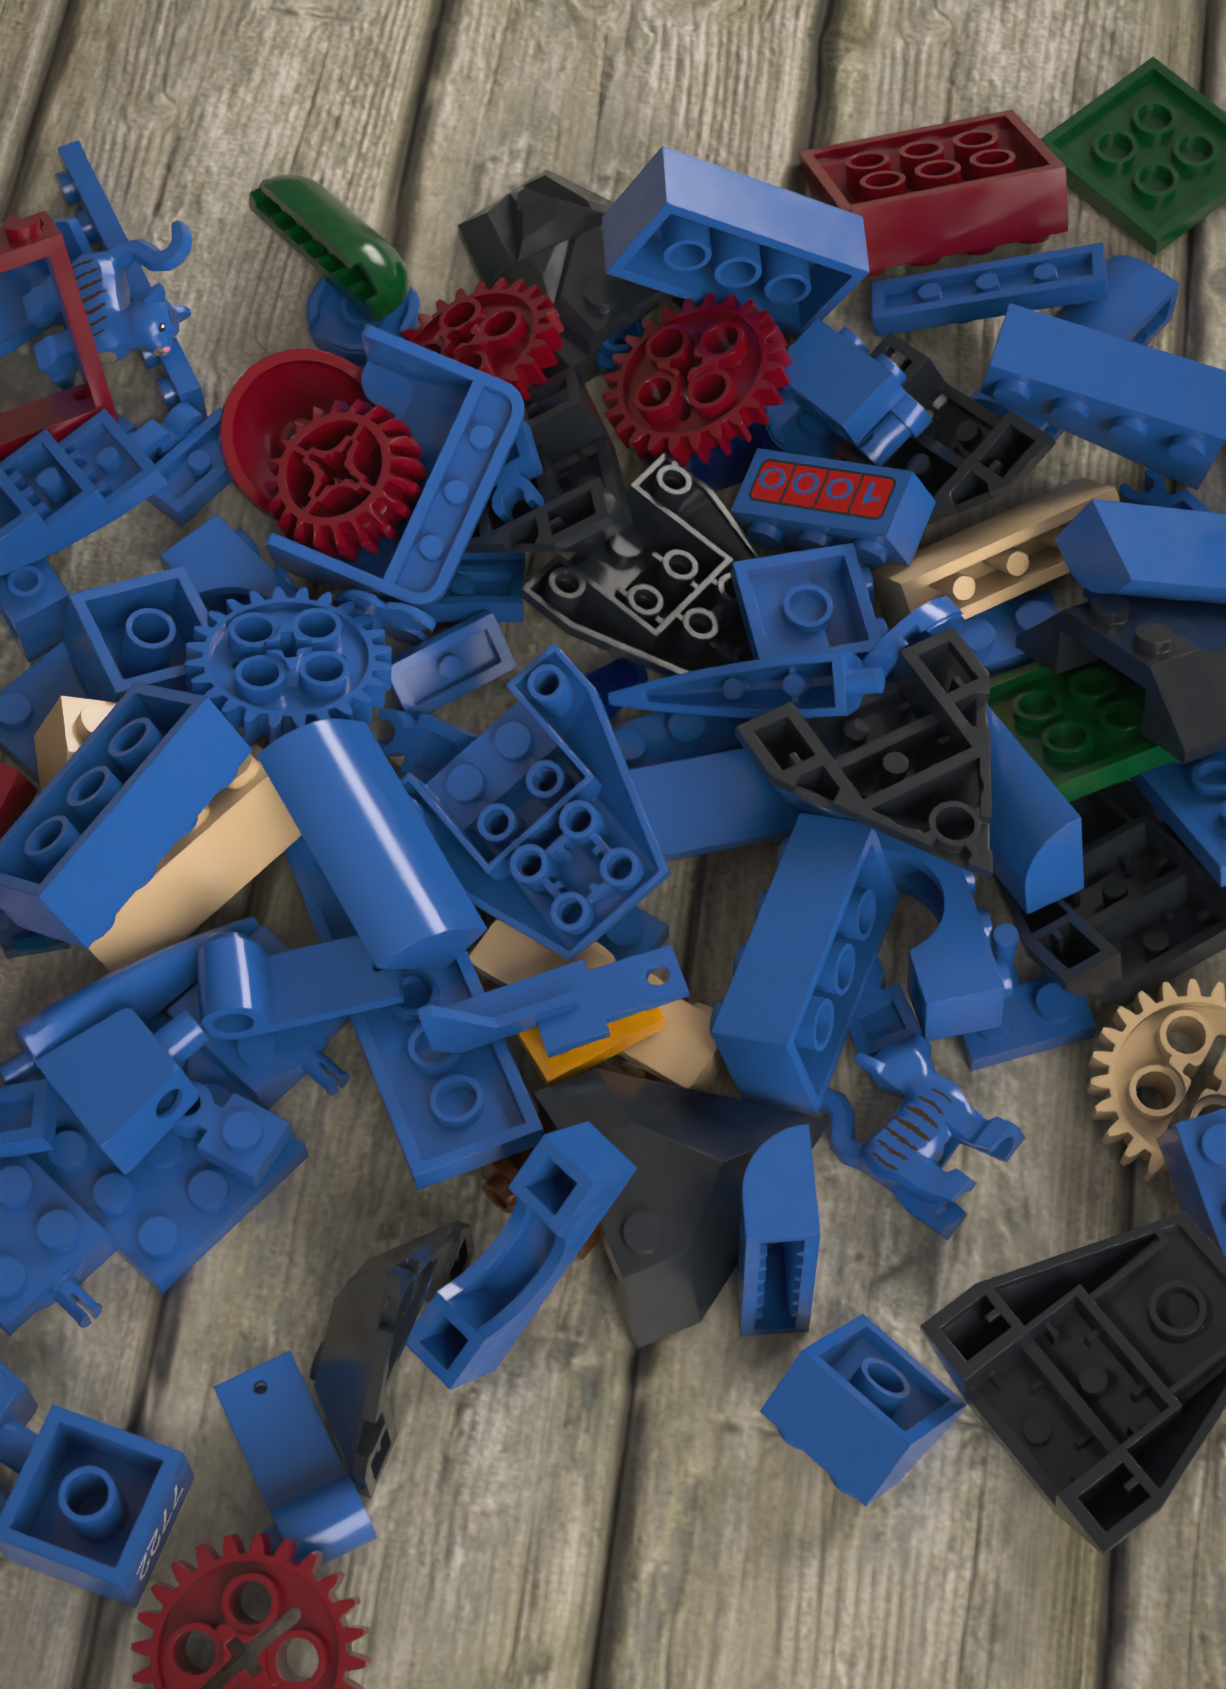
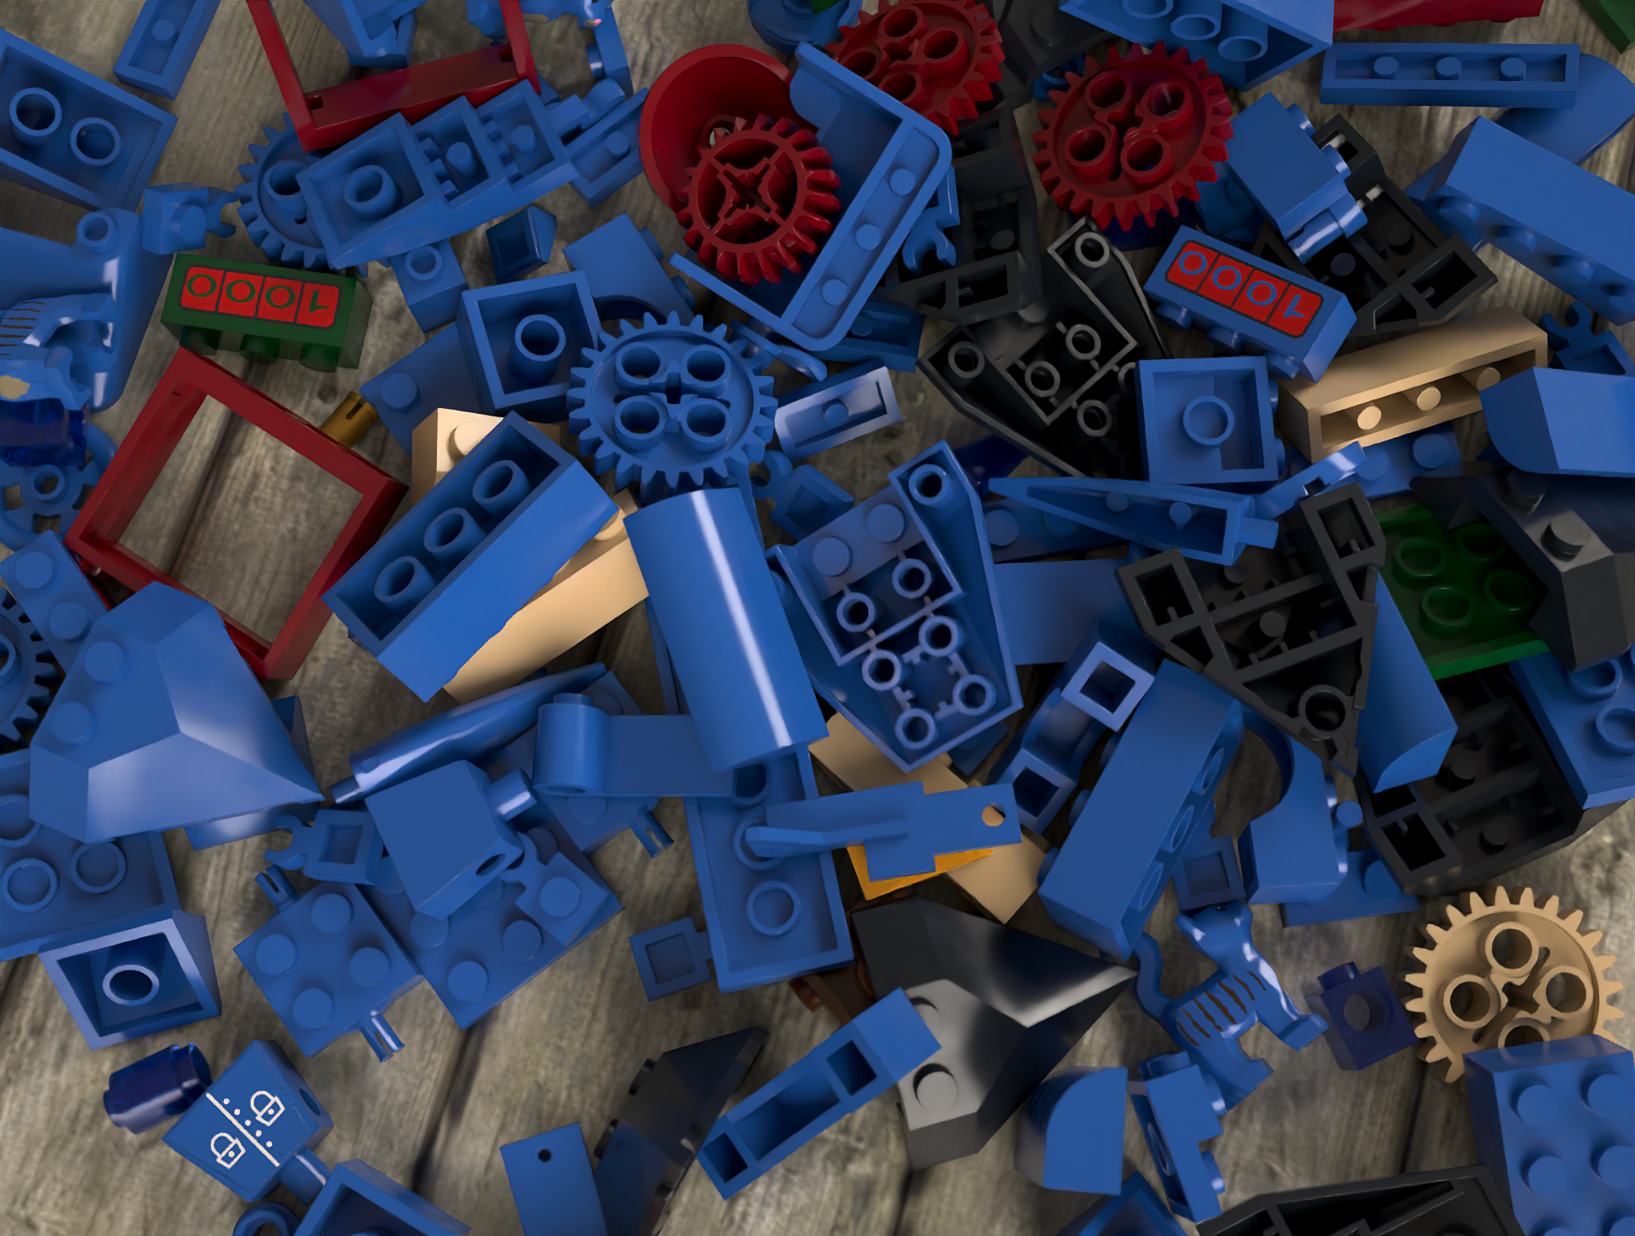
camera: 10 degrees right, 15 degrees up
none -> blue slope [486,206,558,285]
none -> blue plate [628,916,713,1002]
none -> blue arch [987,619,1156,836]
none -> blue plate [1126,1050,1226,1223]
none -> clear blue brick [1304,960,1419,1071]

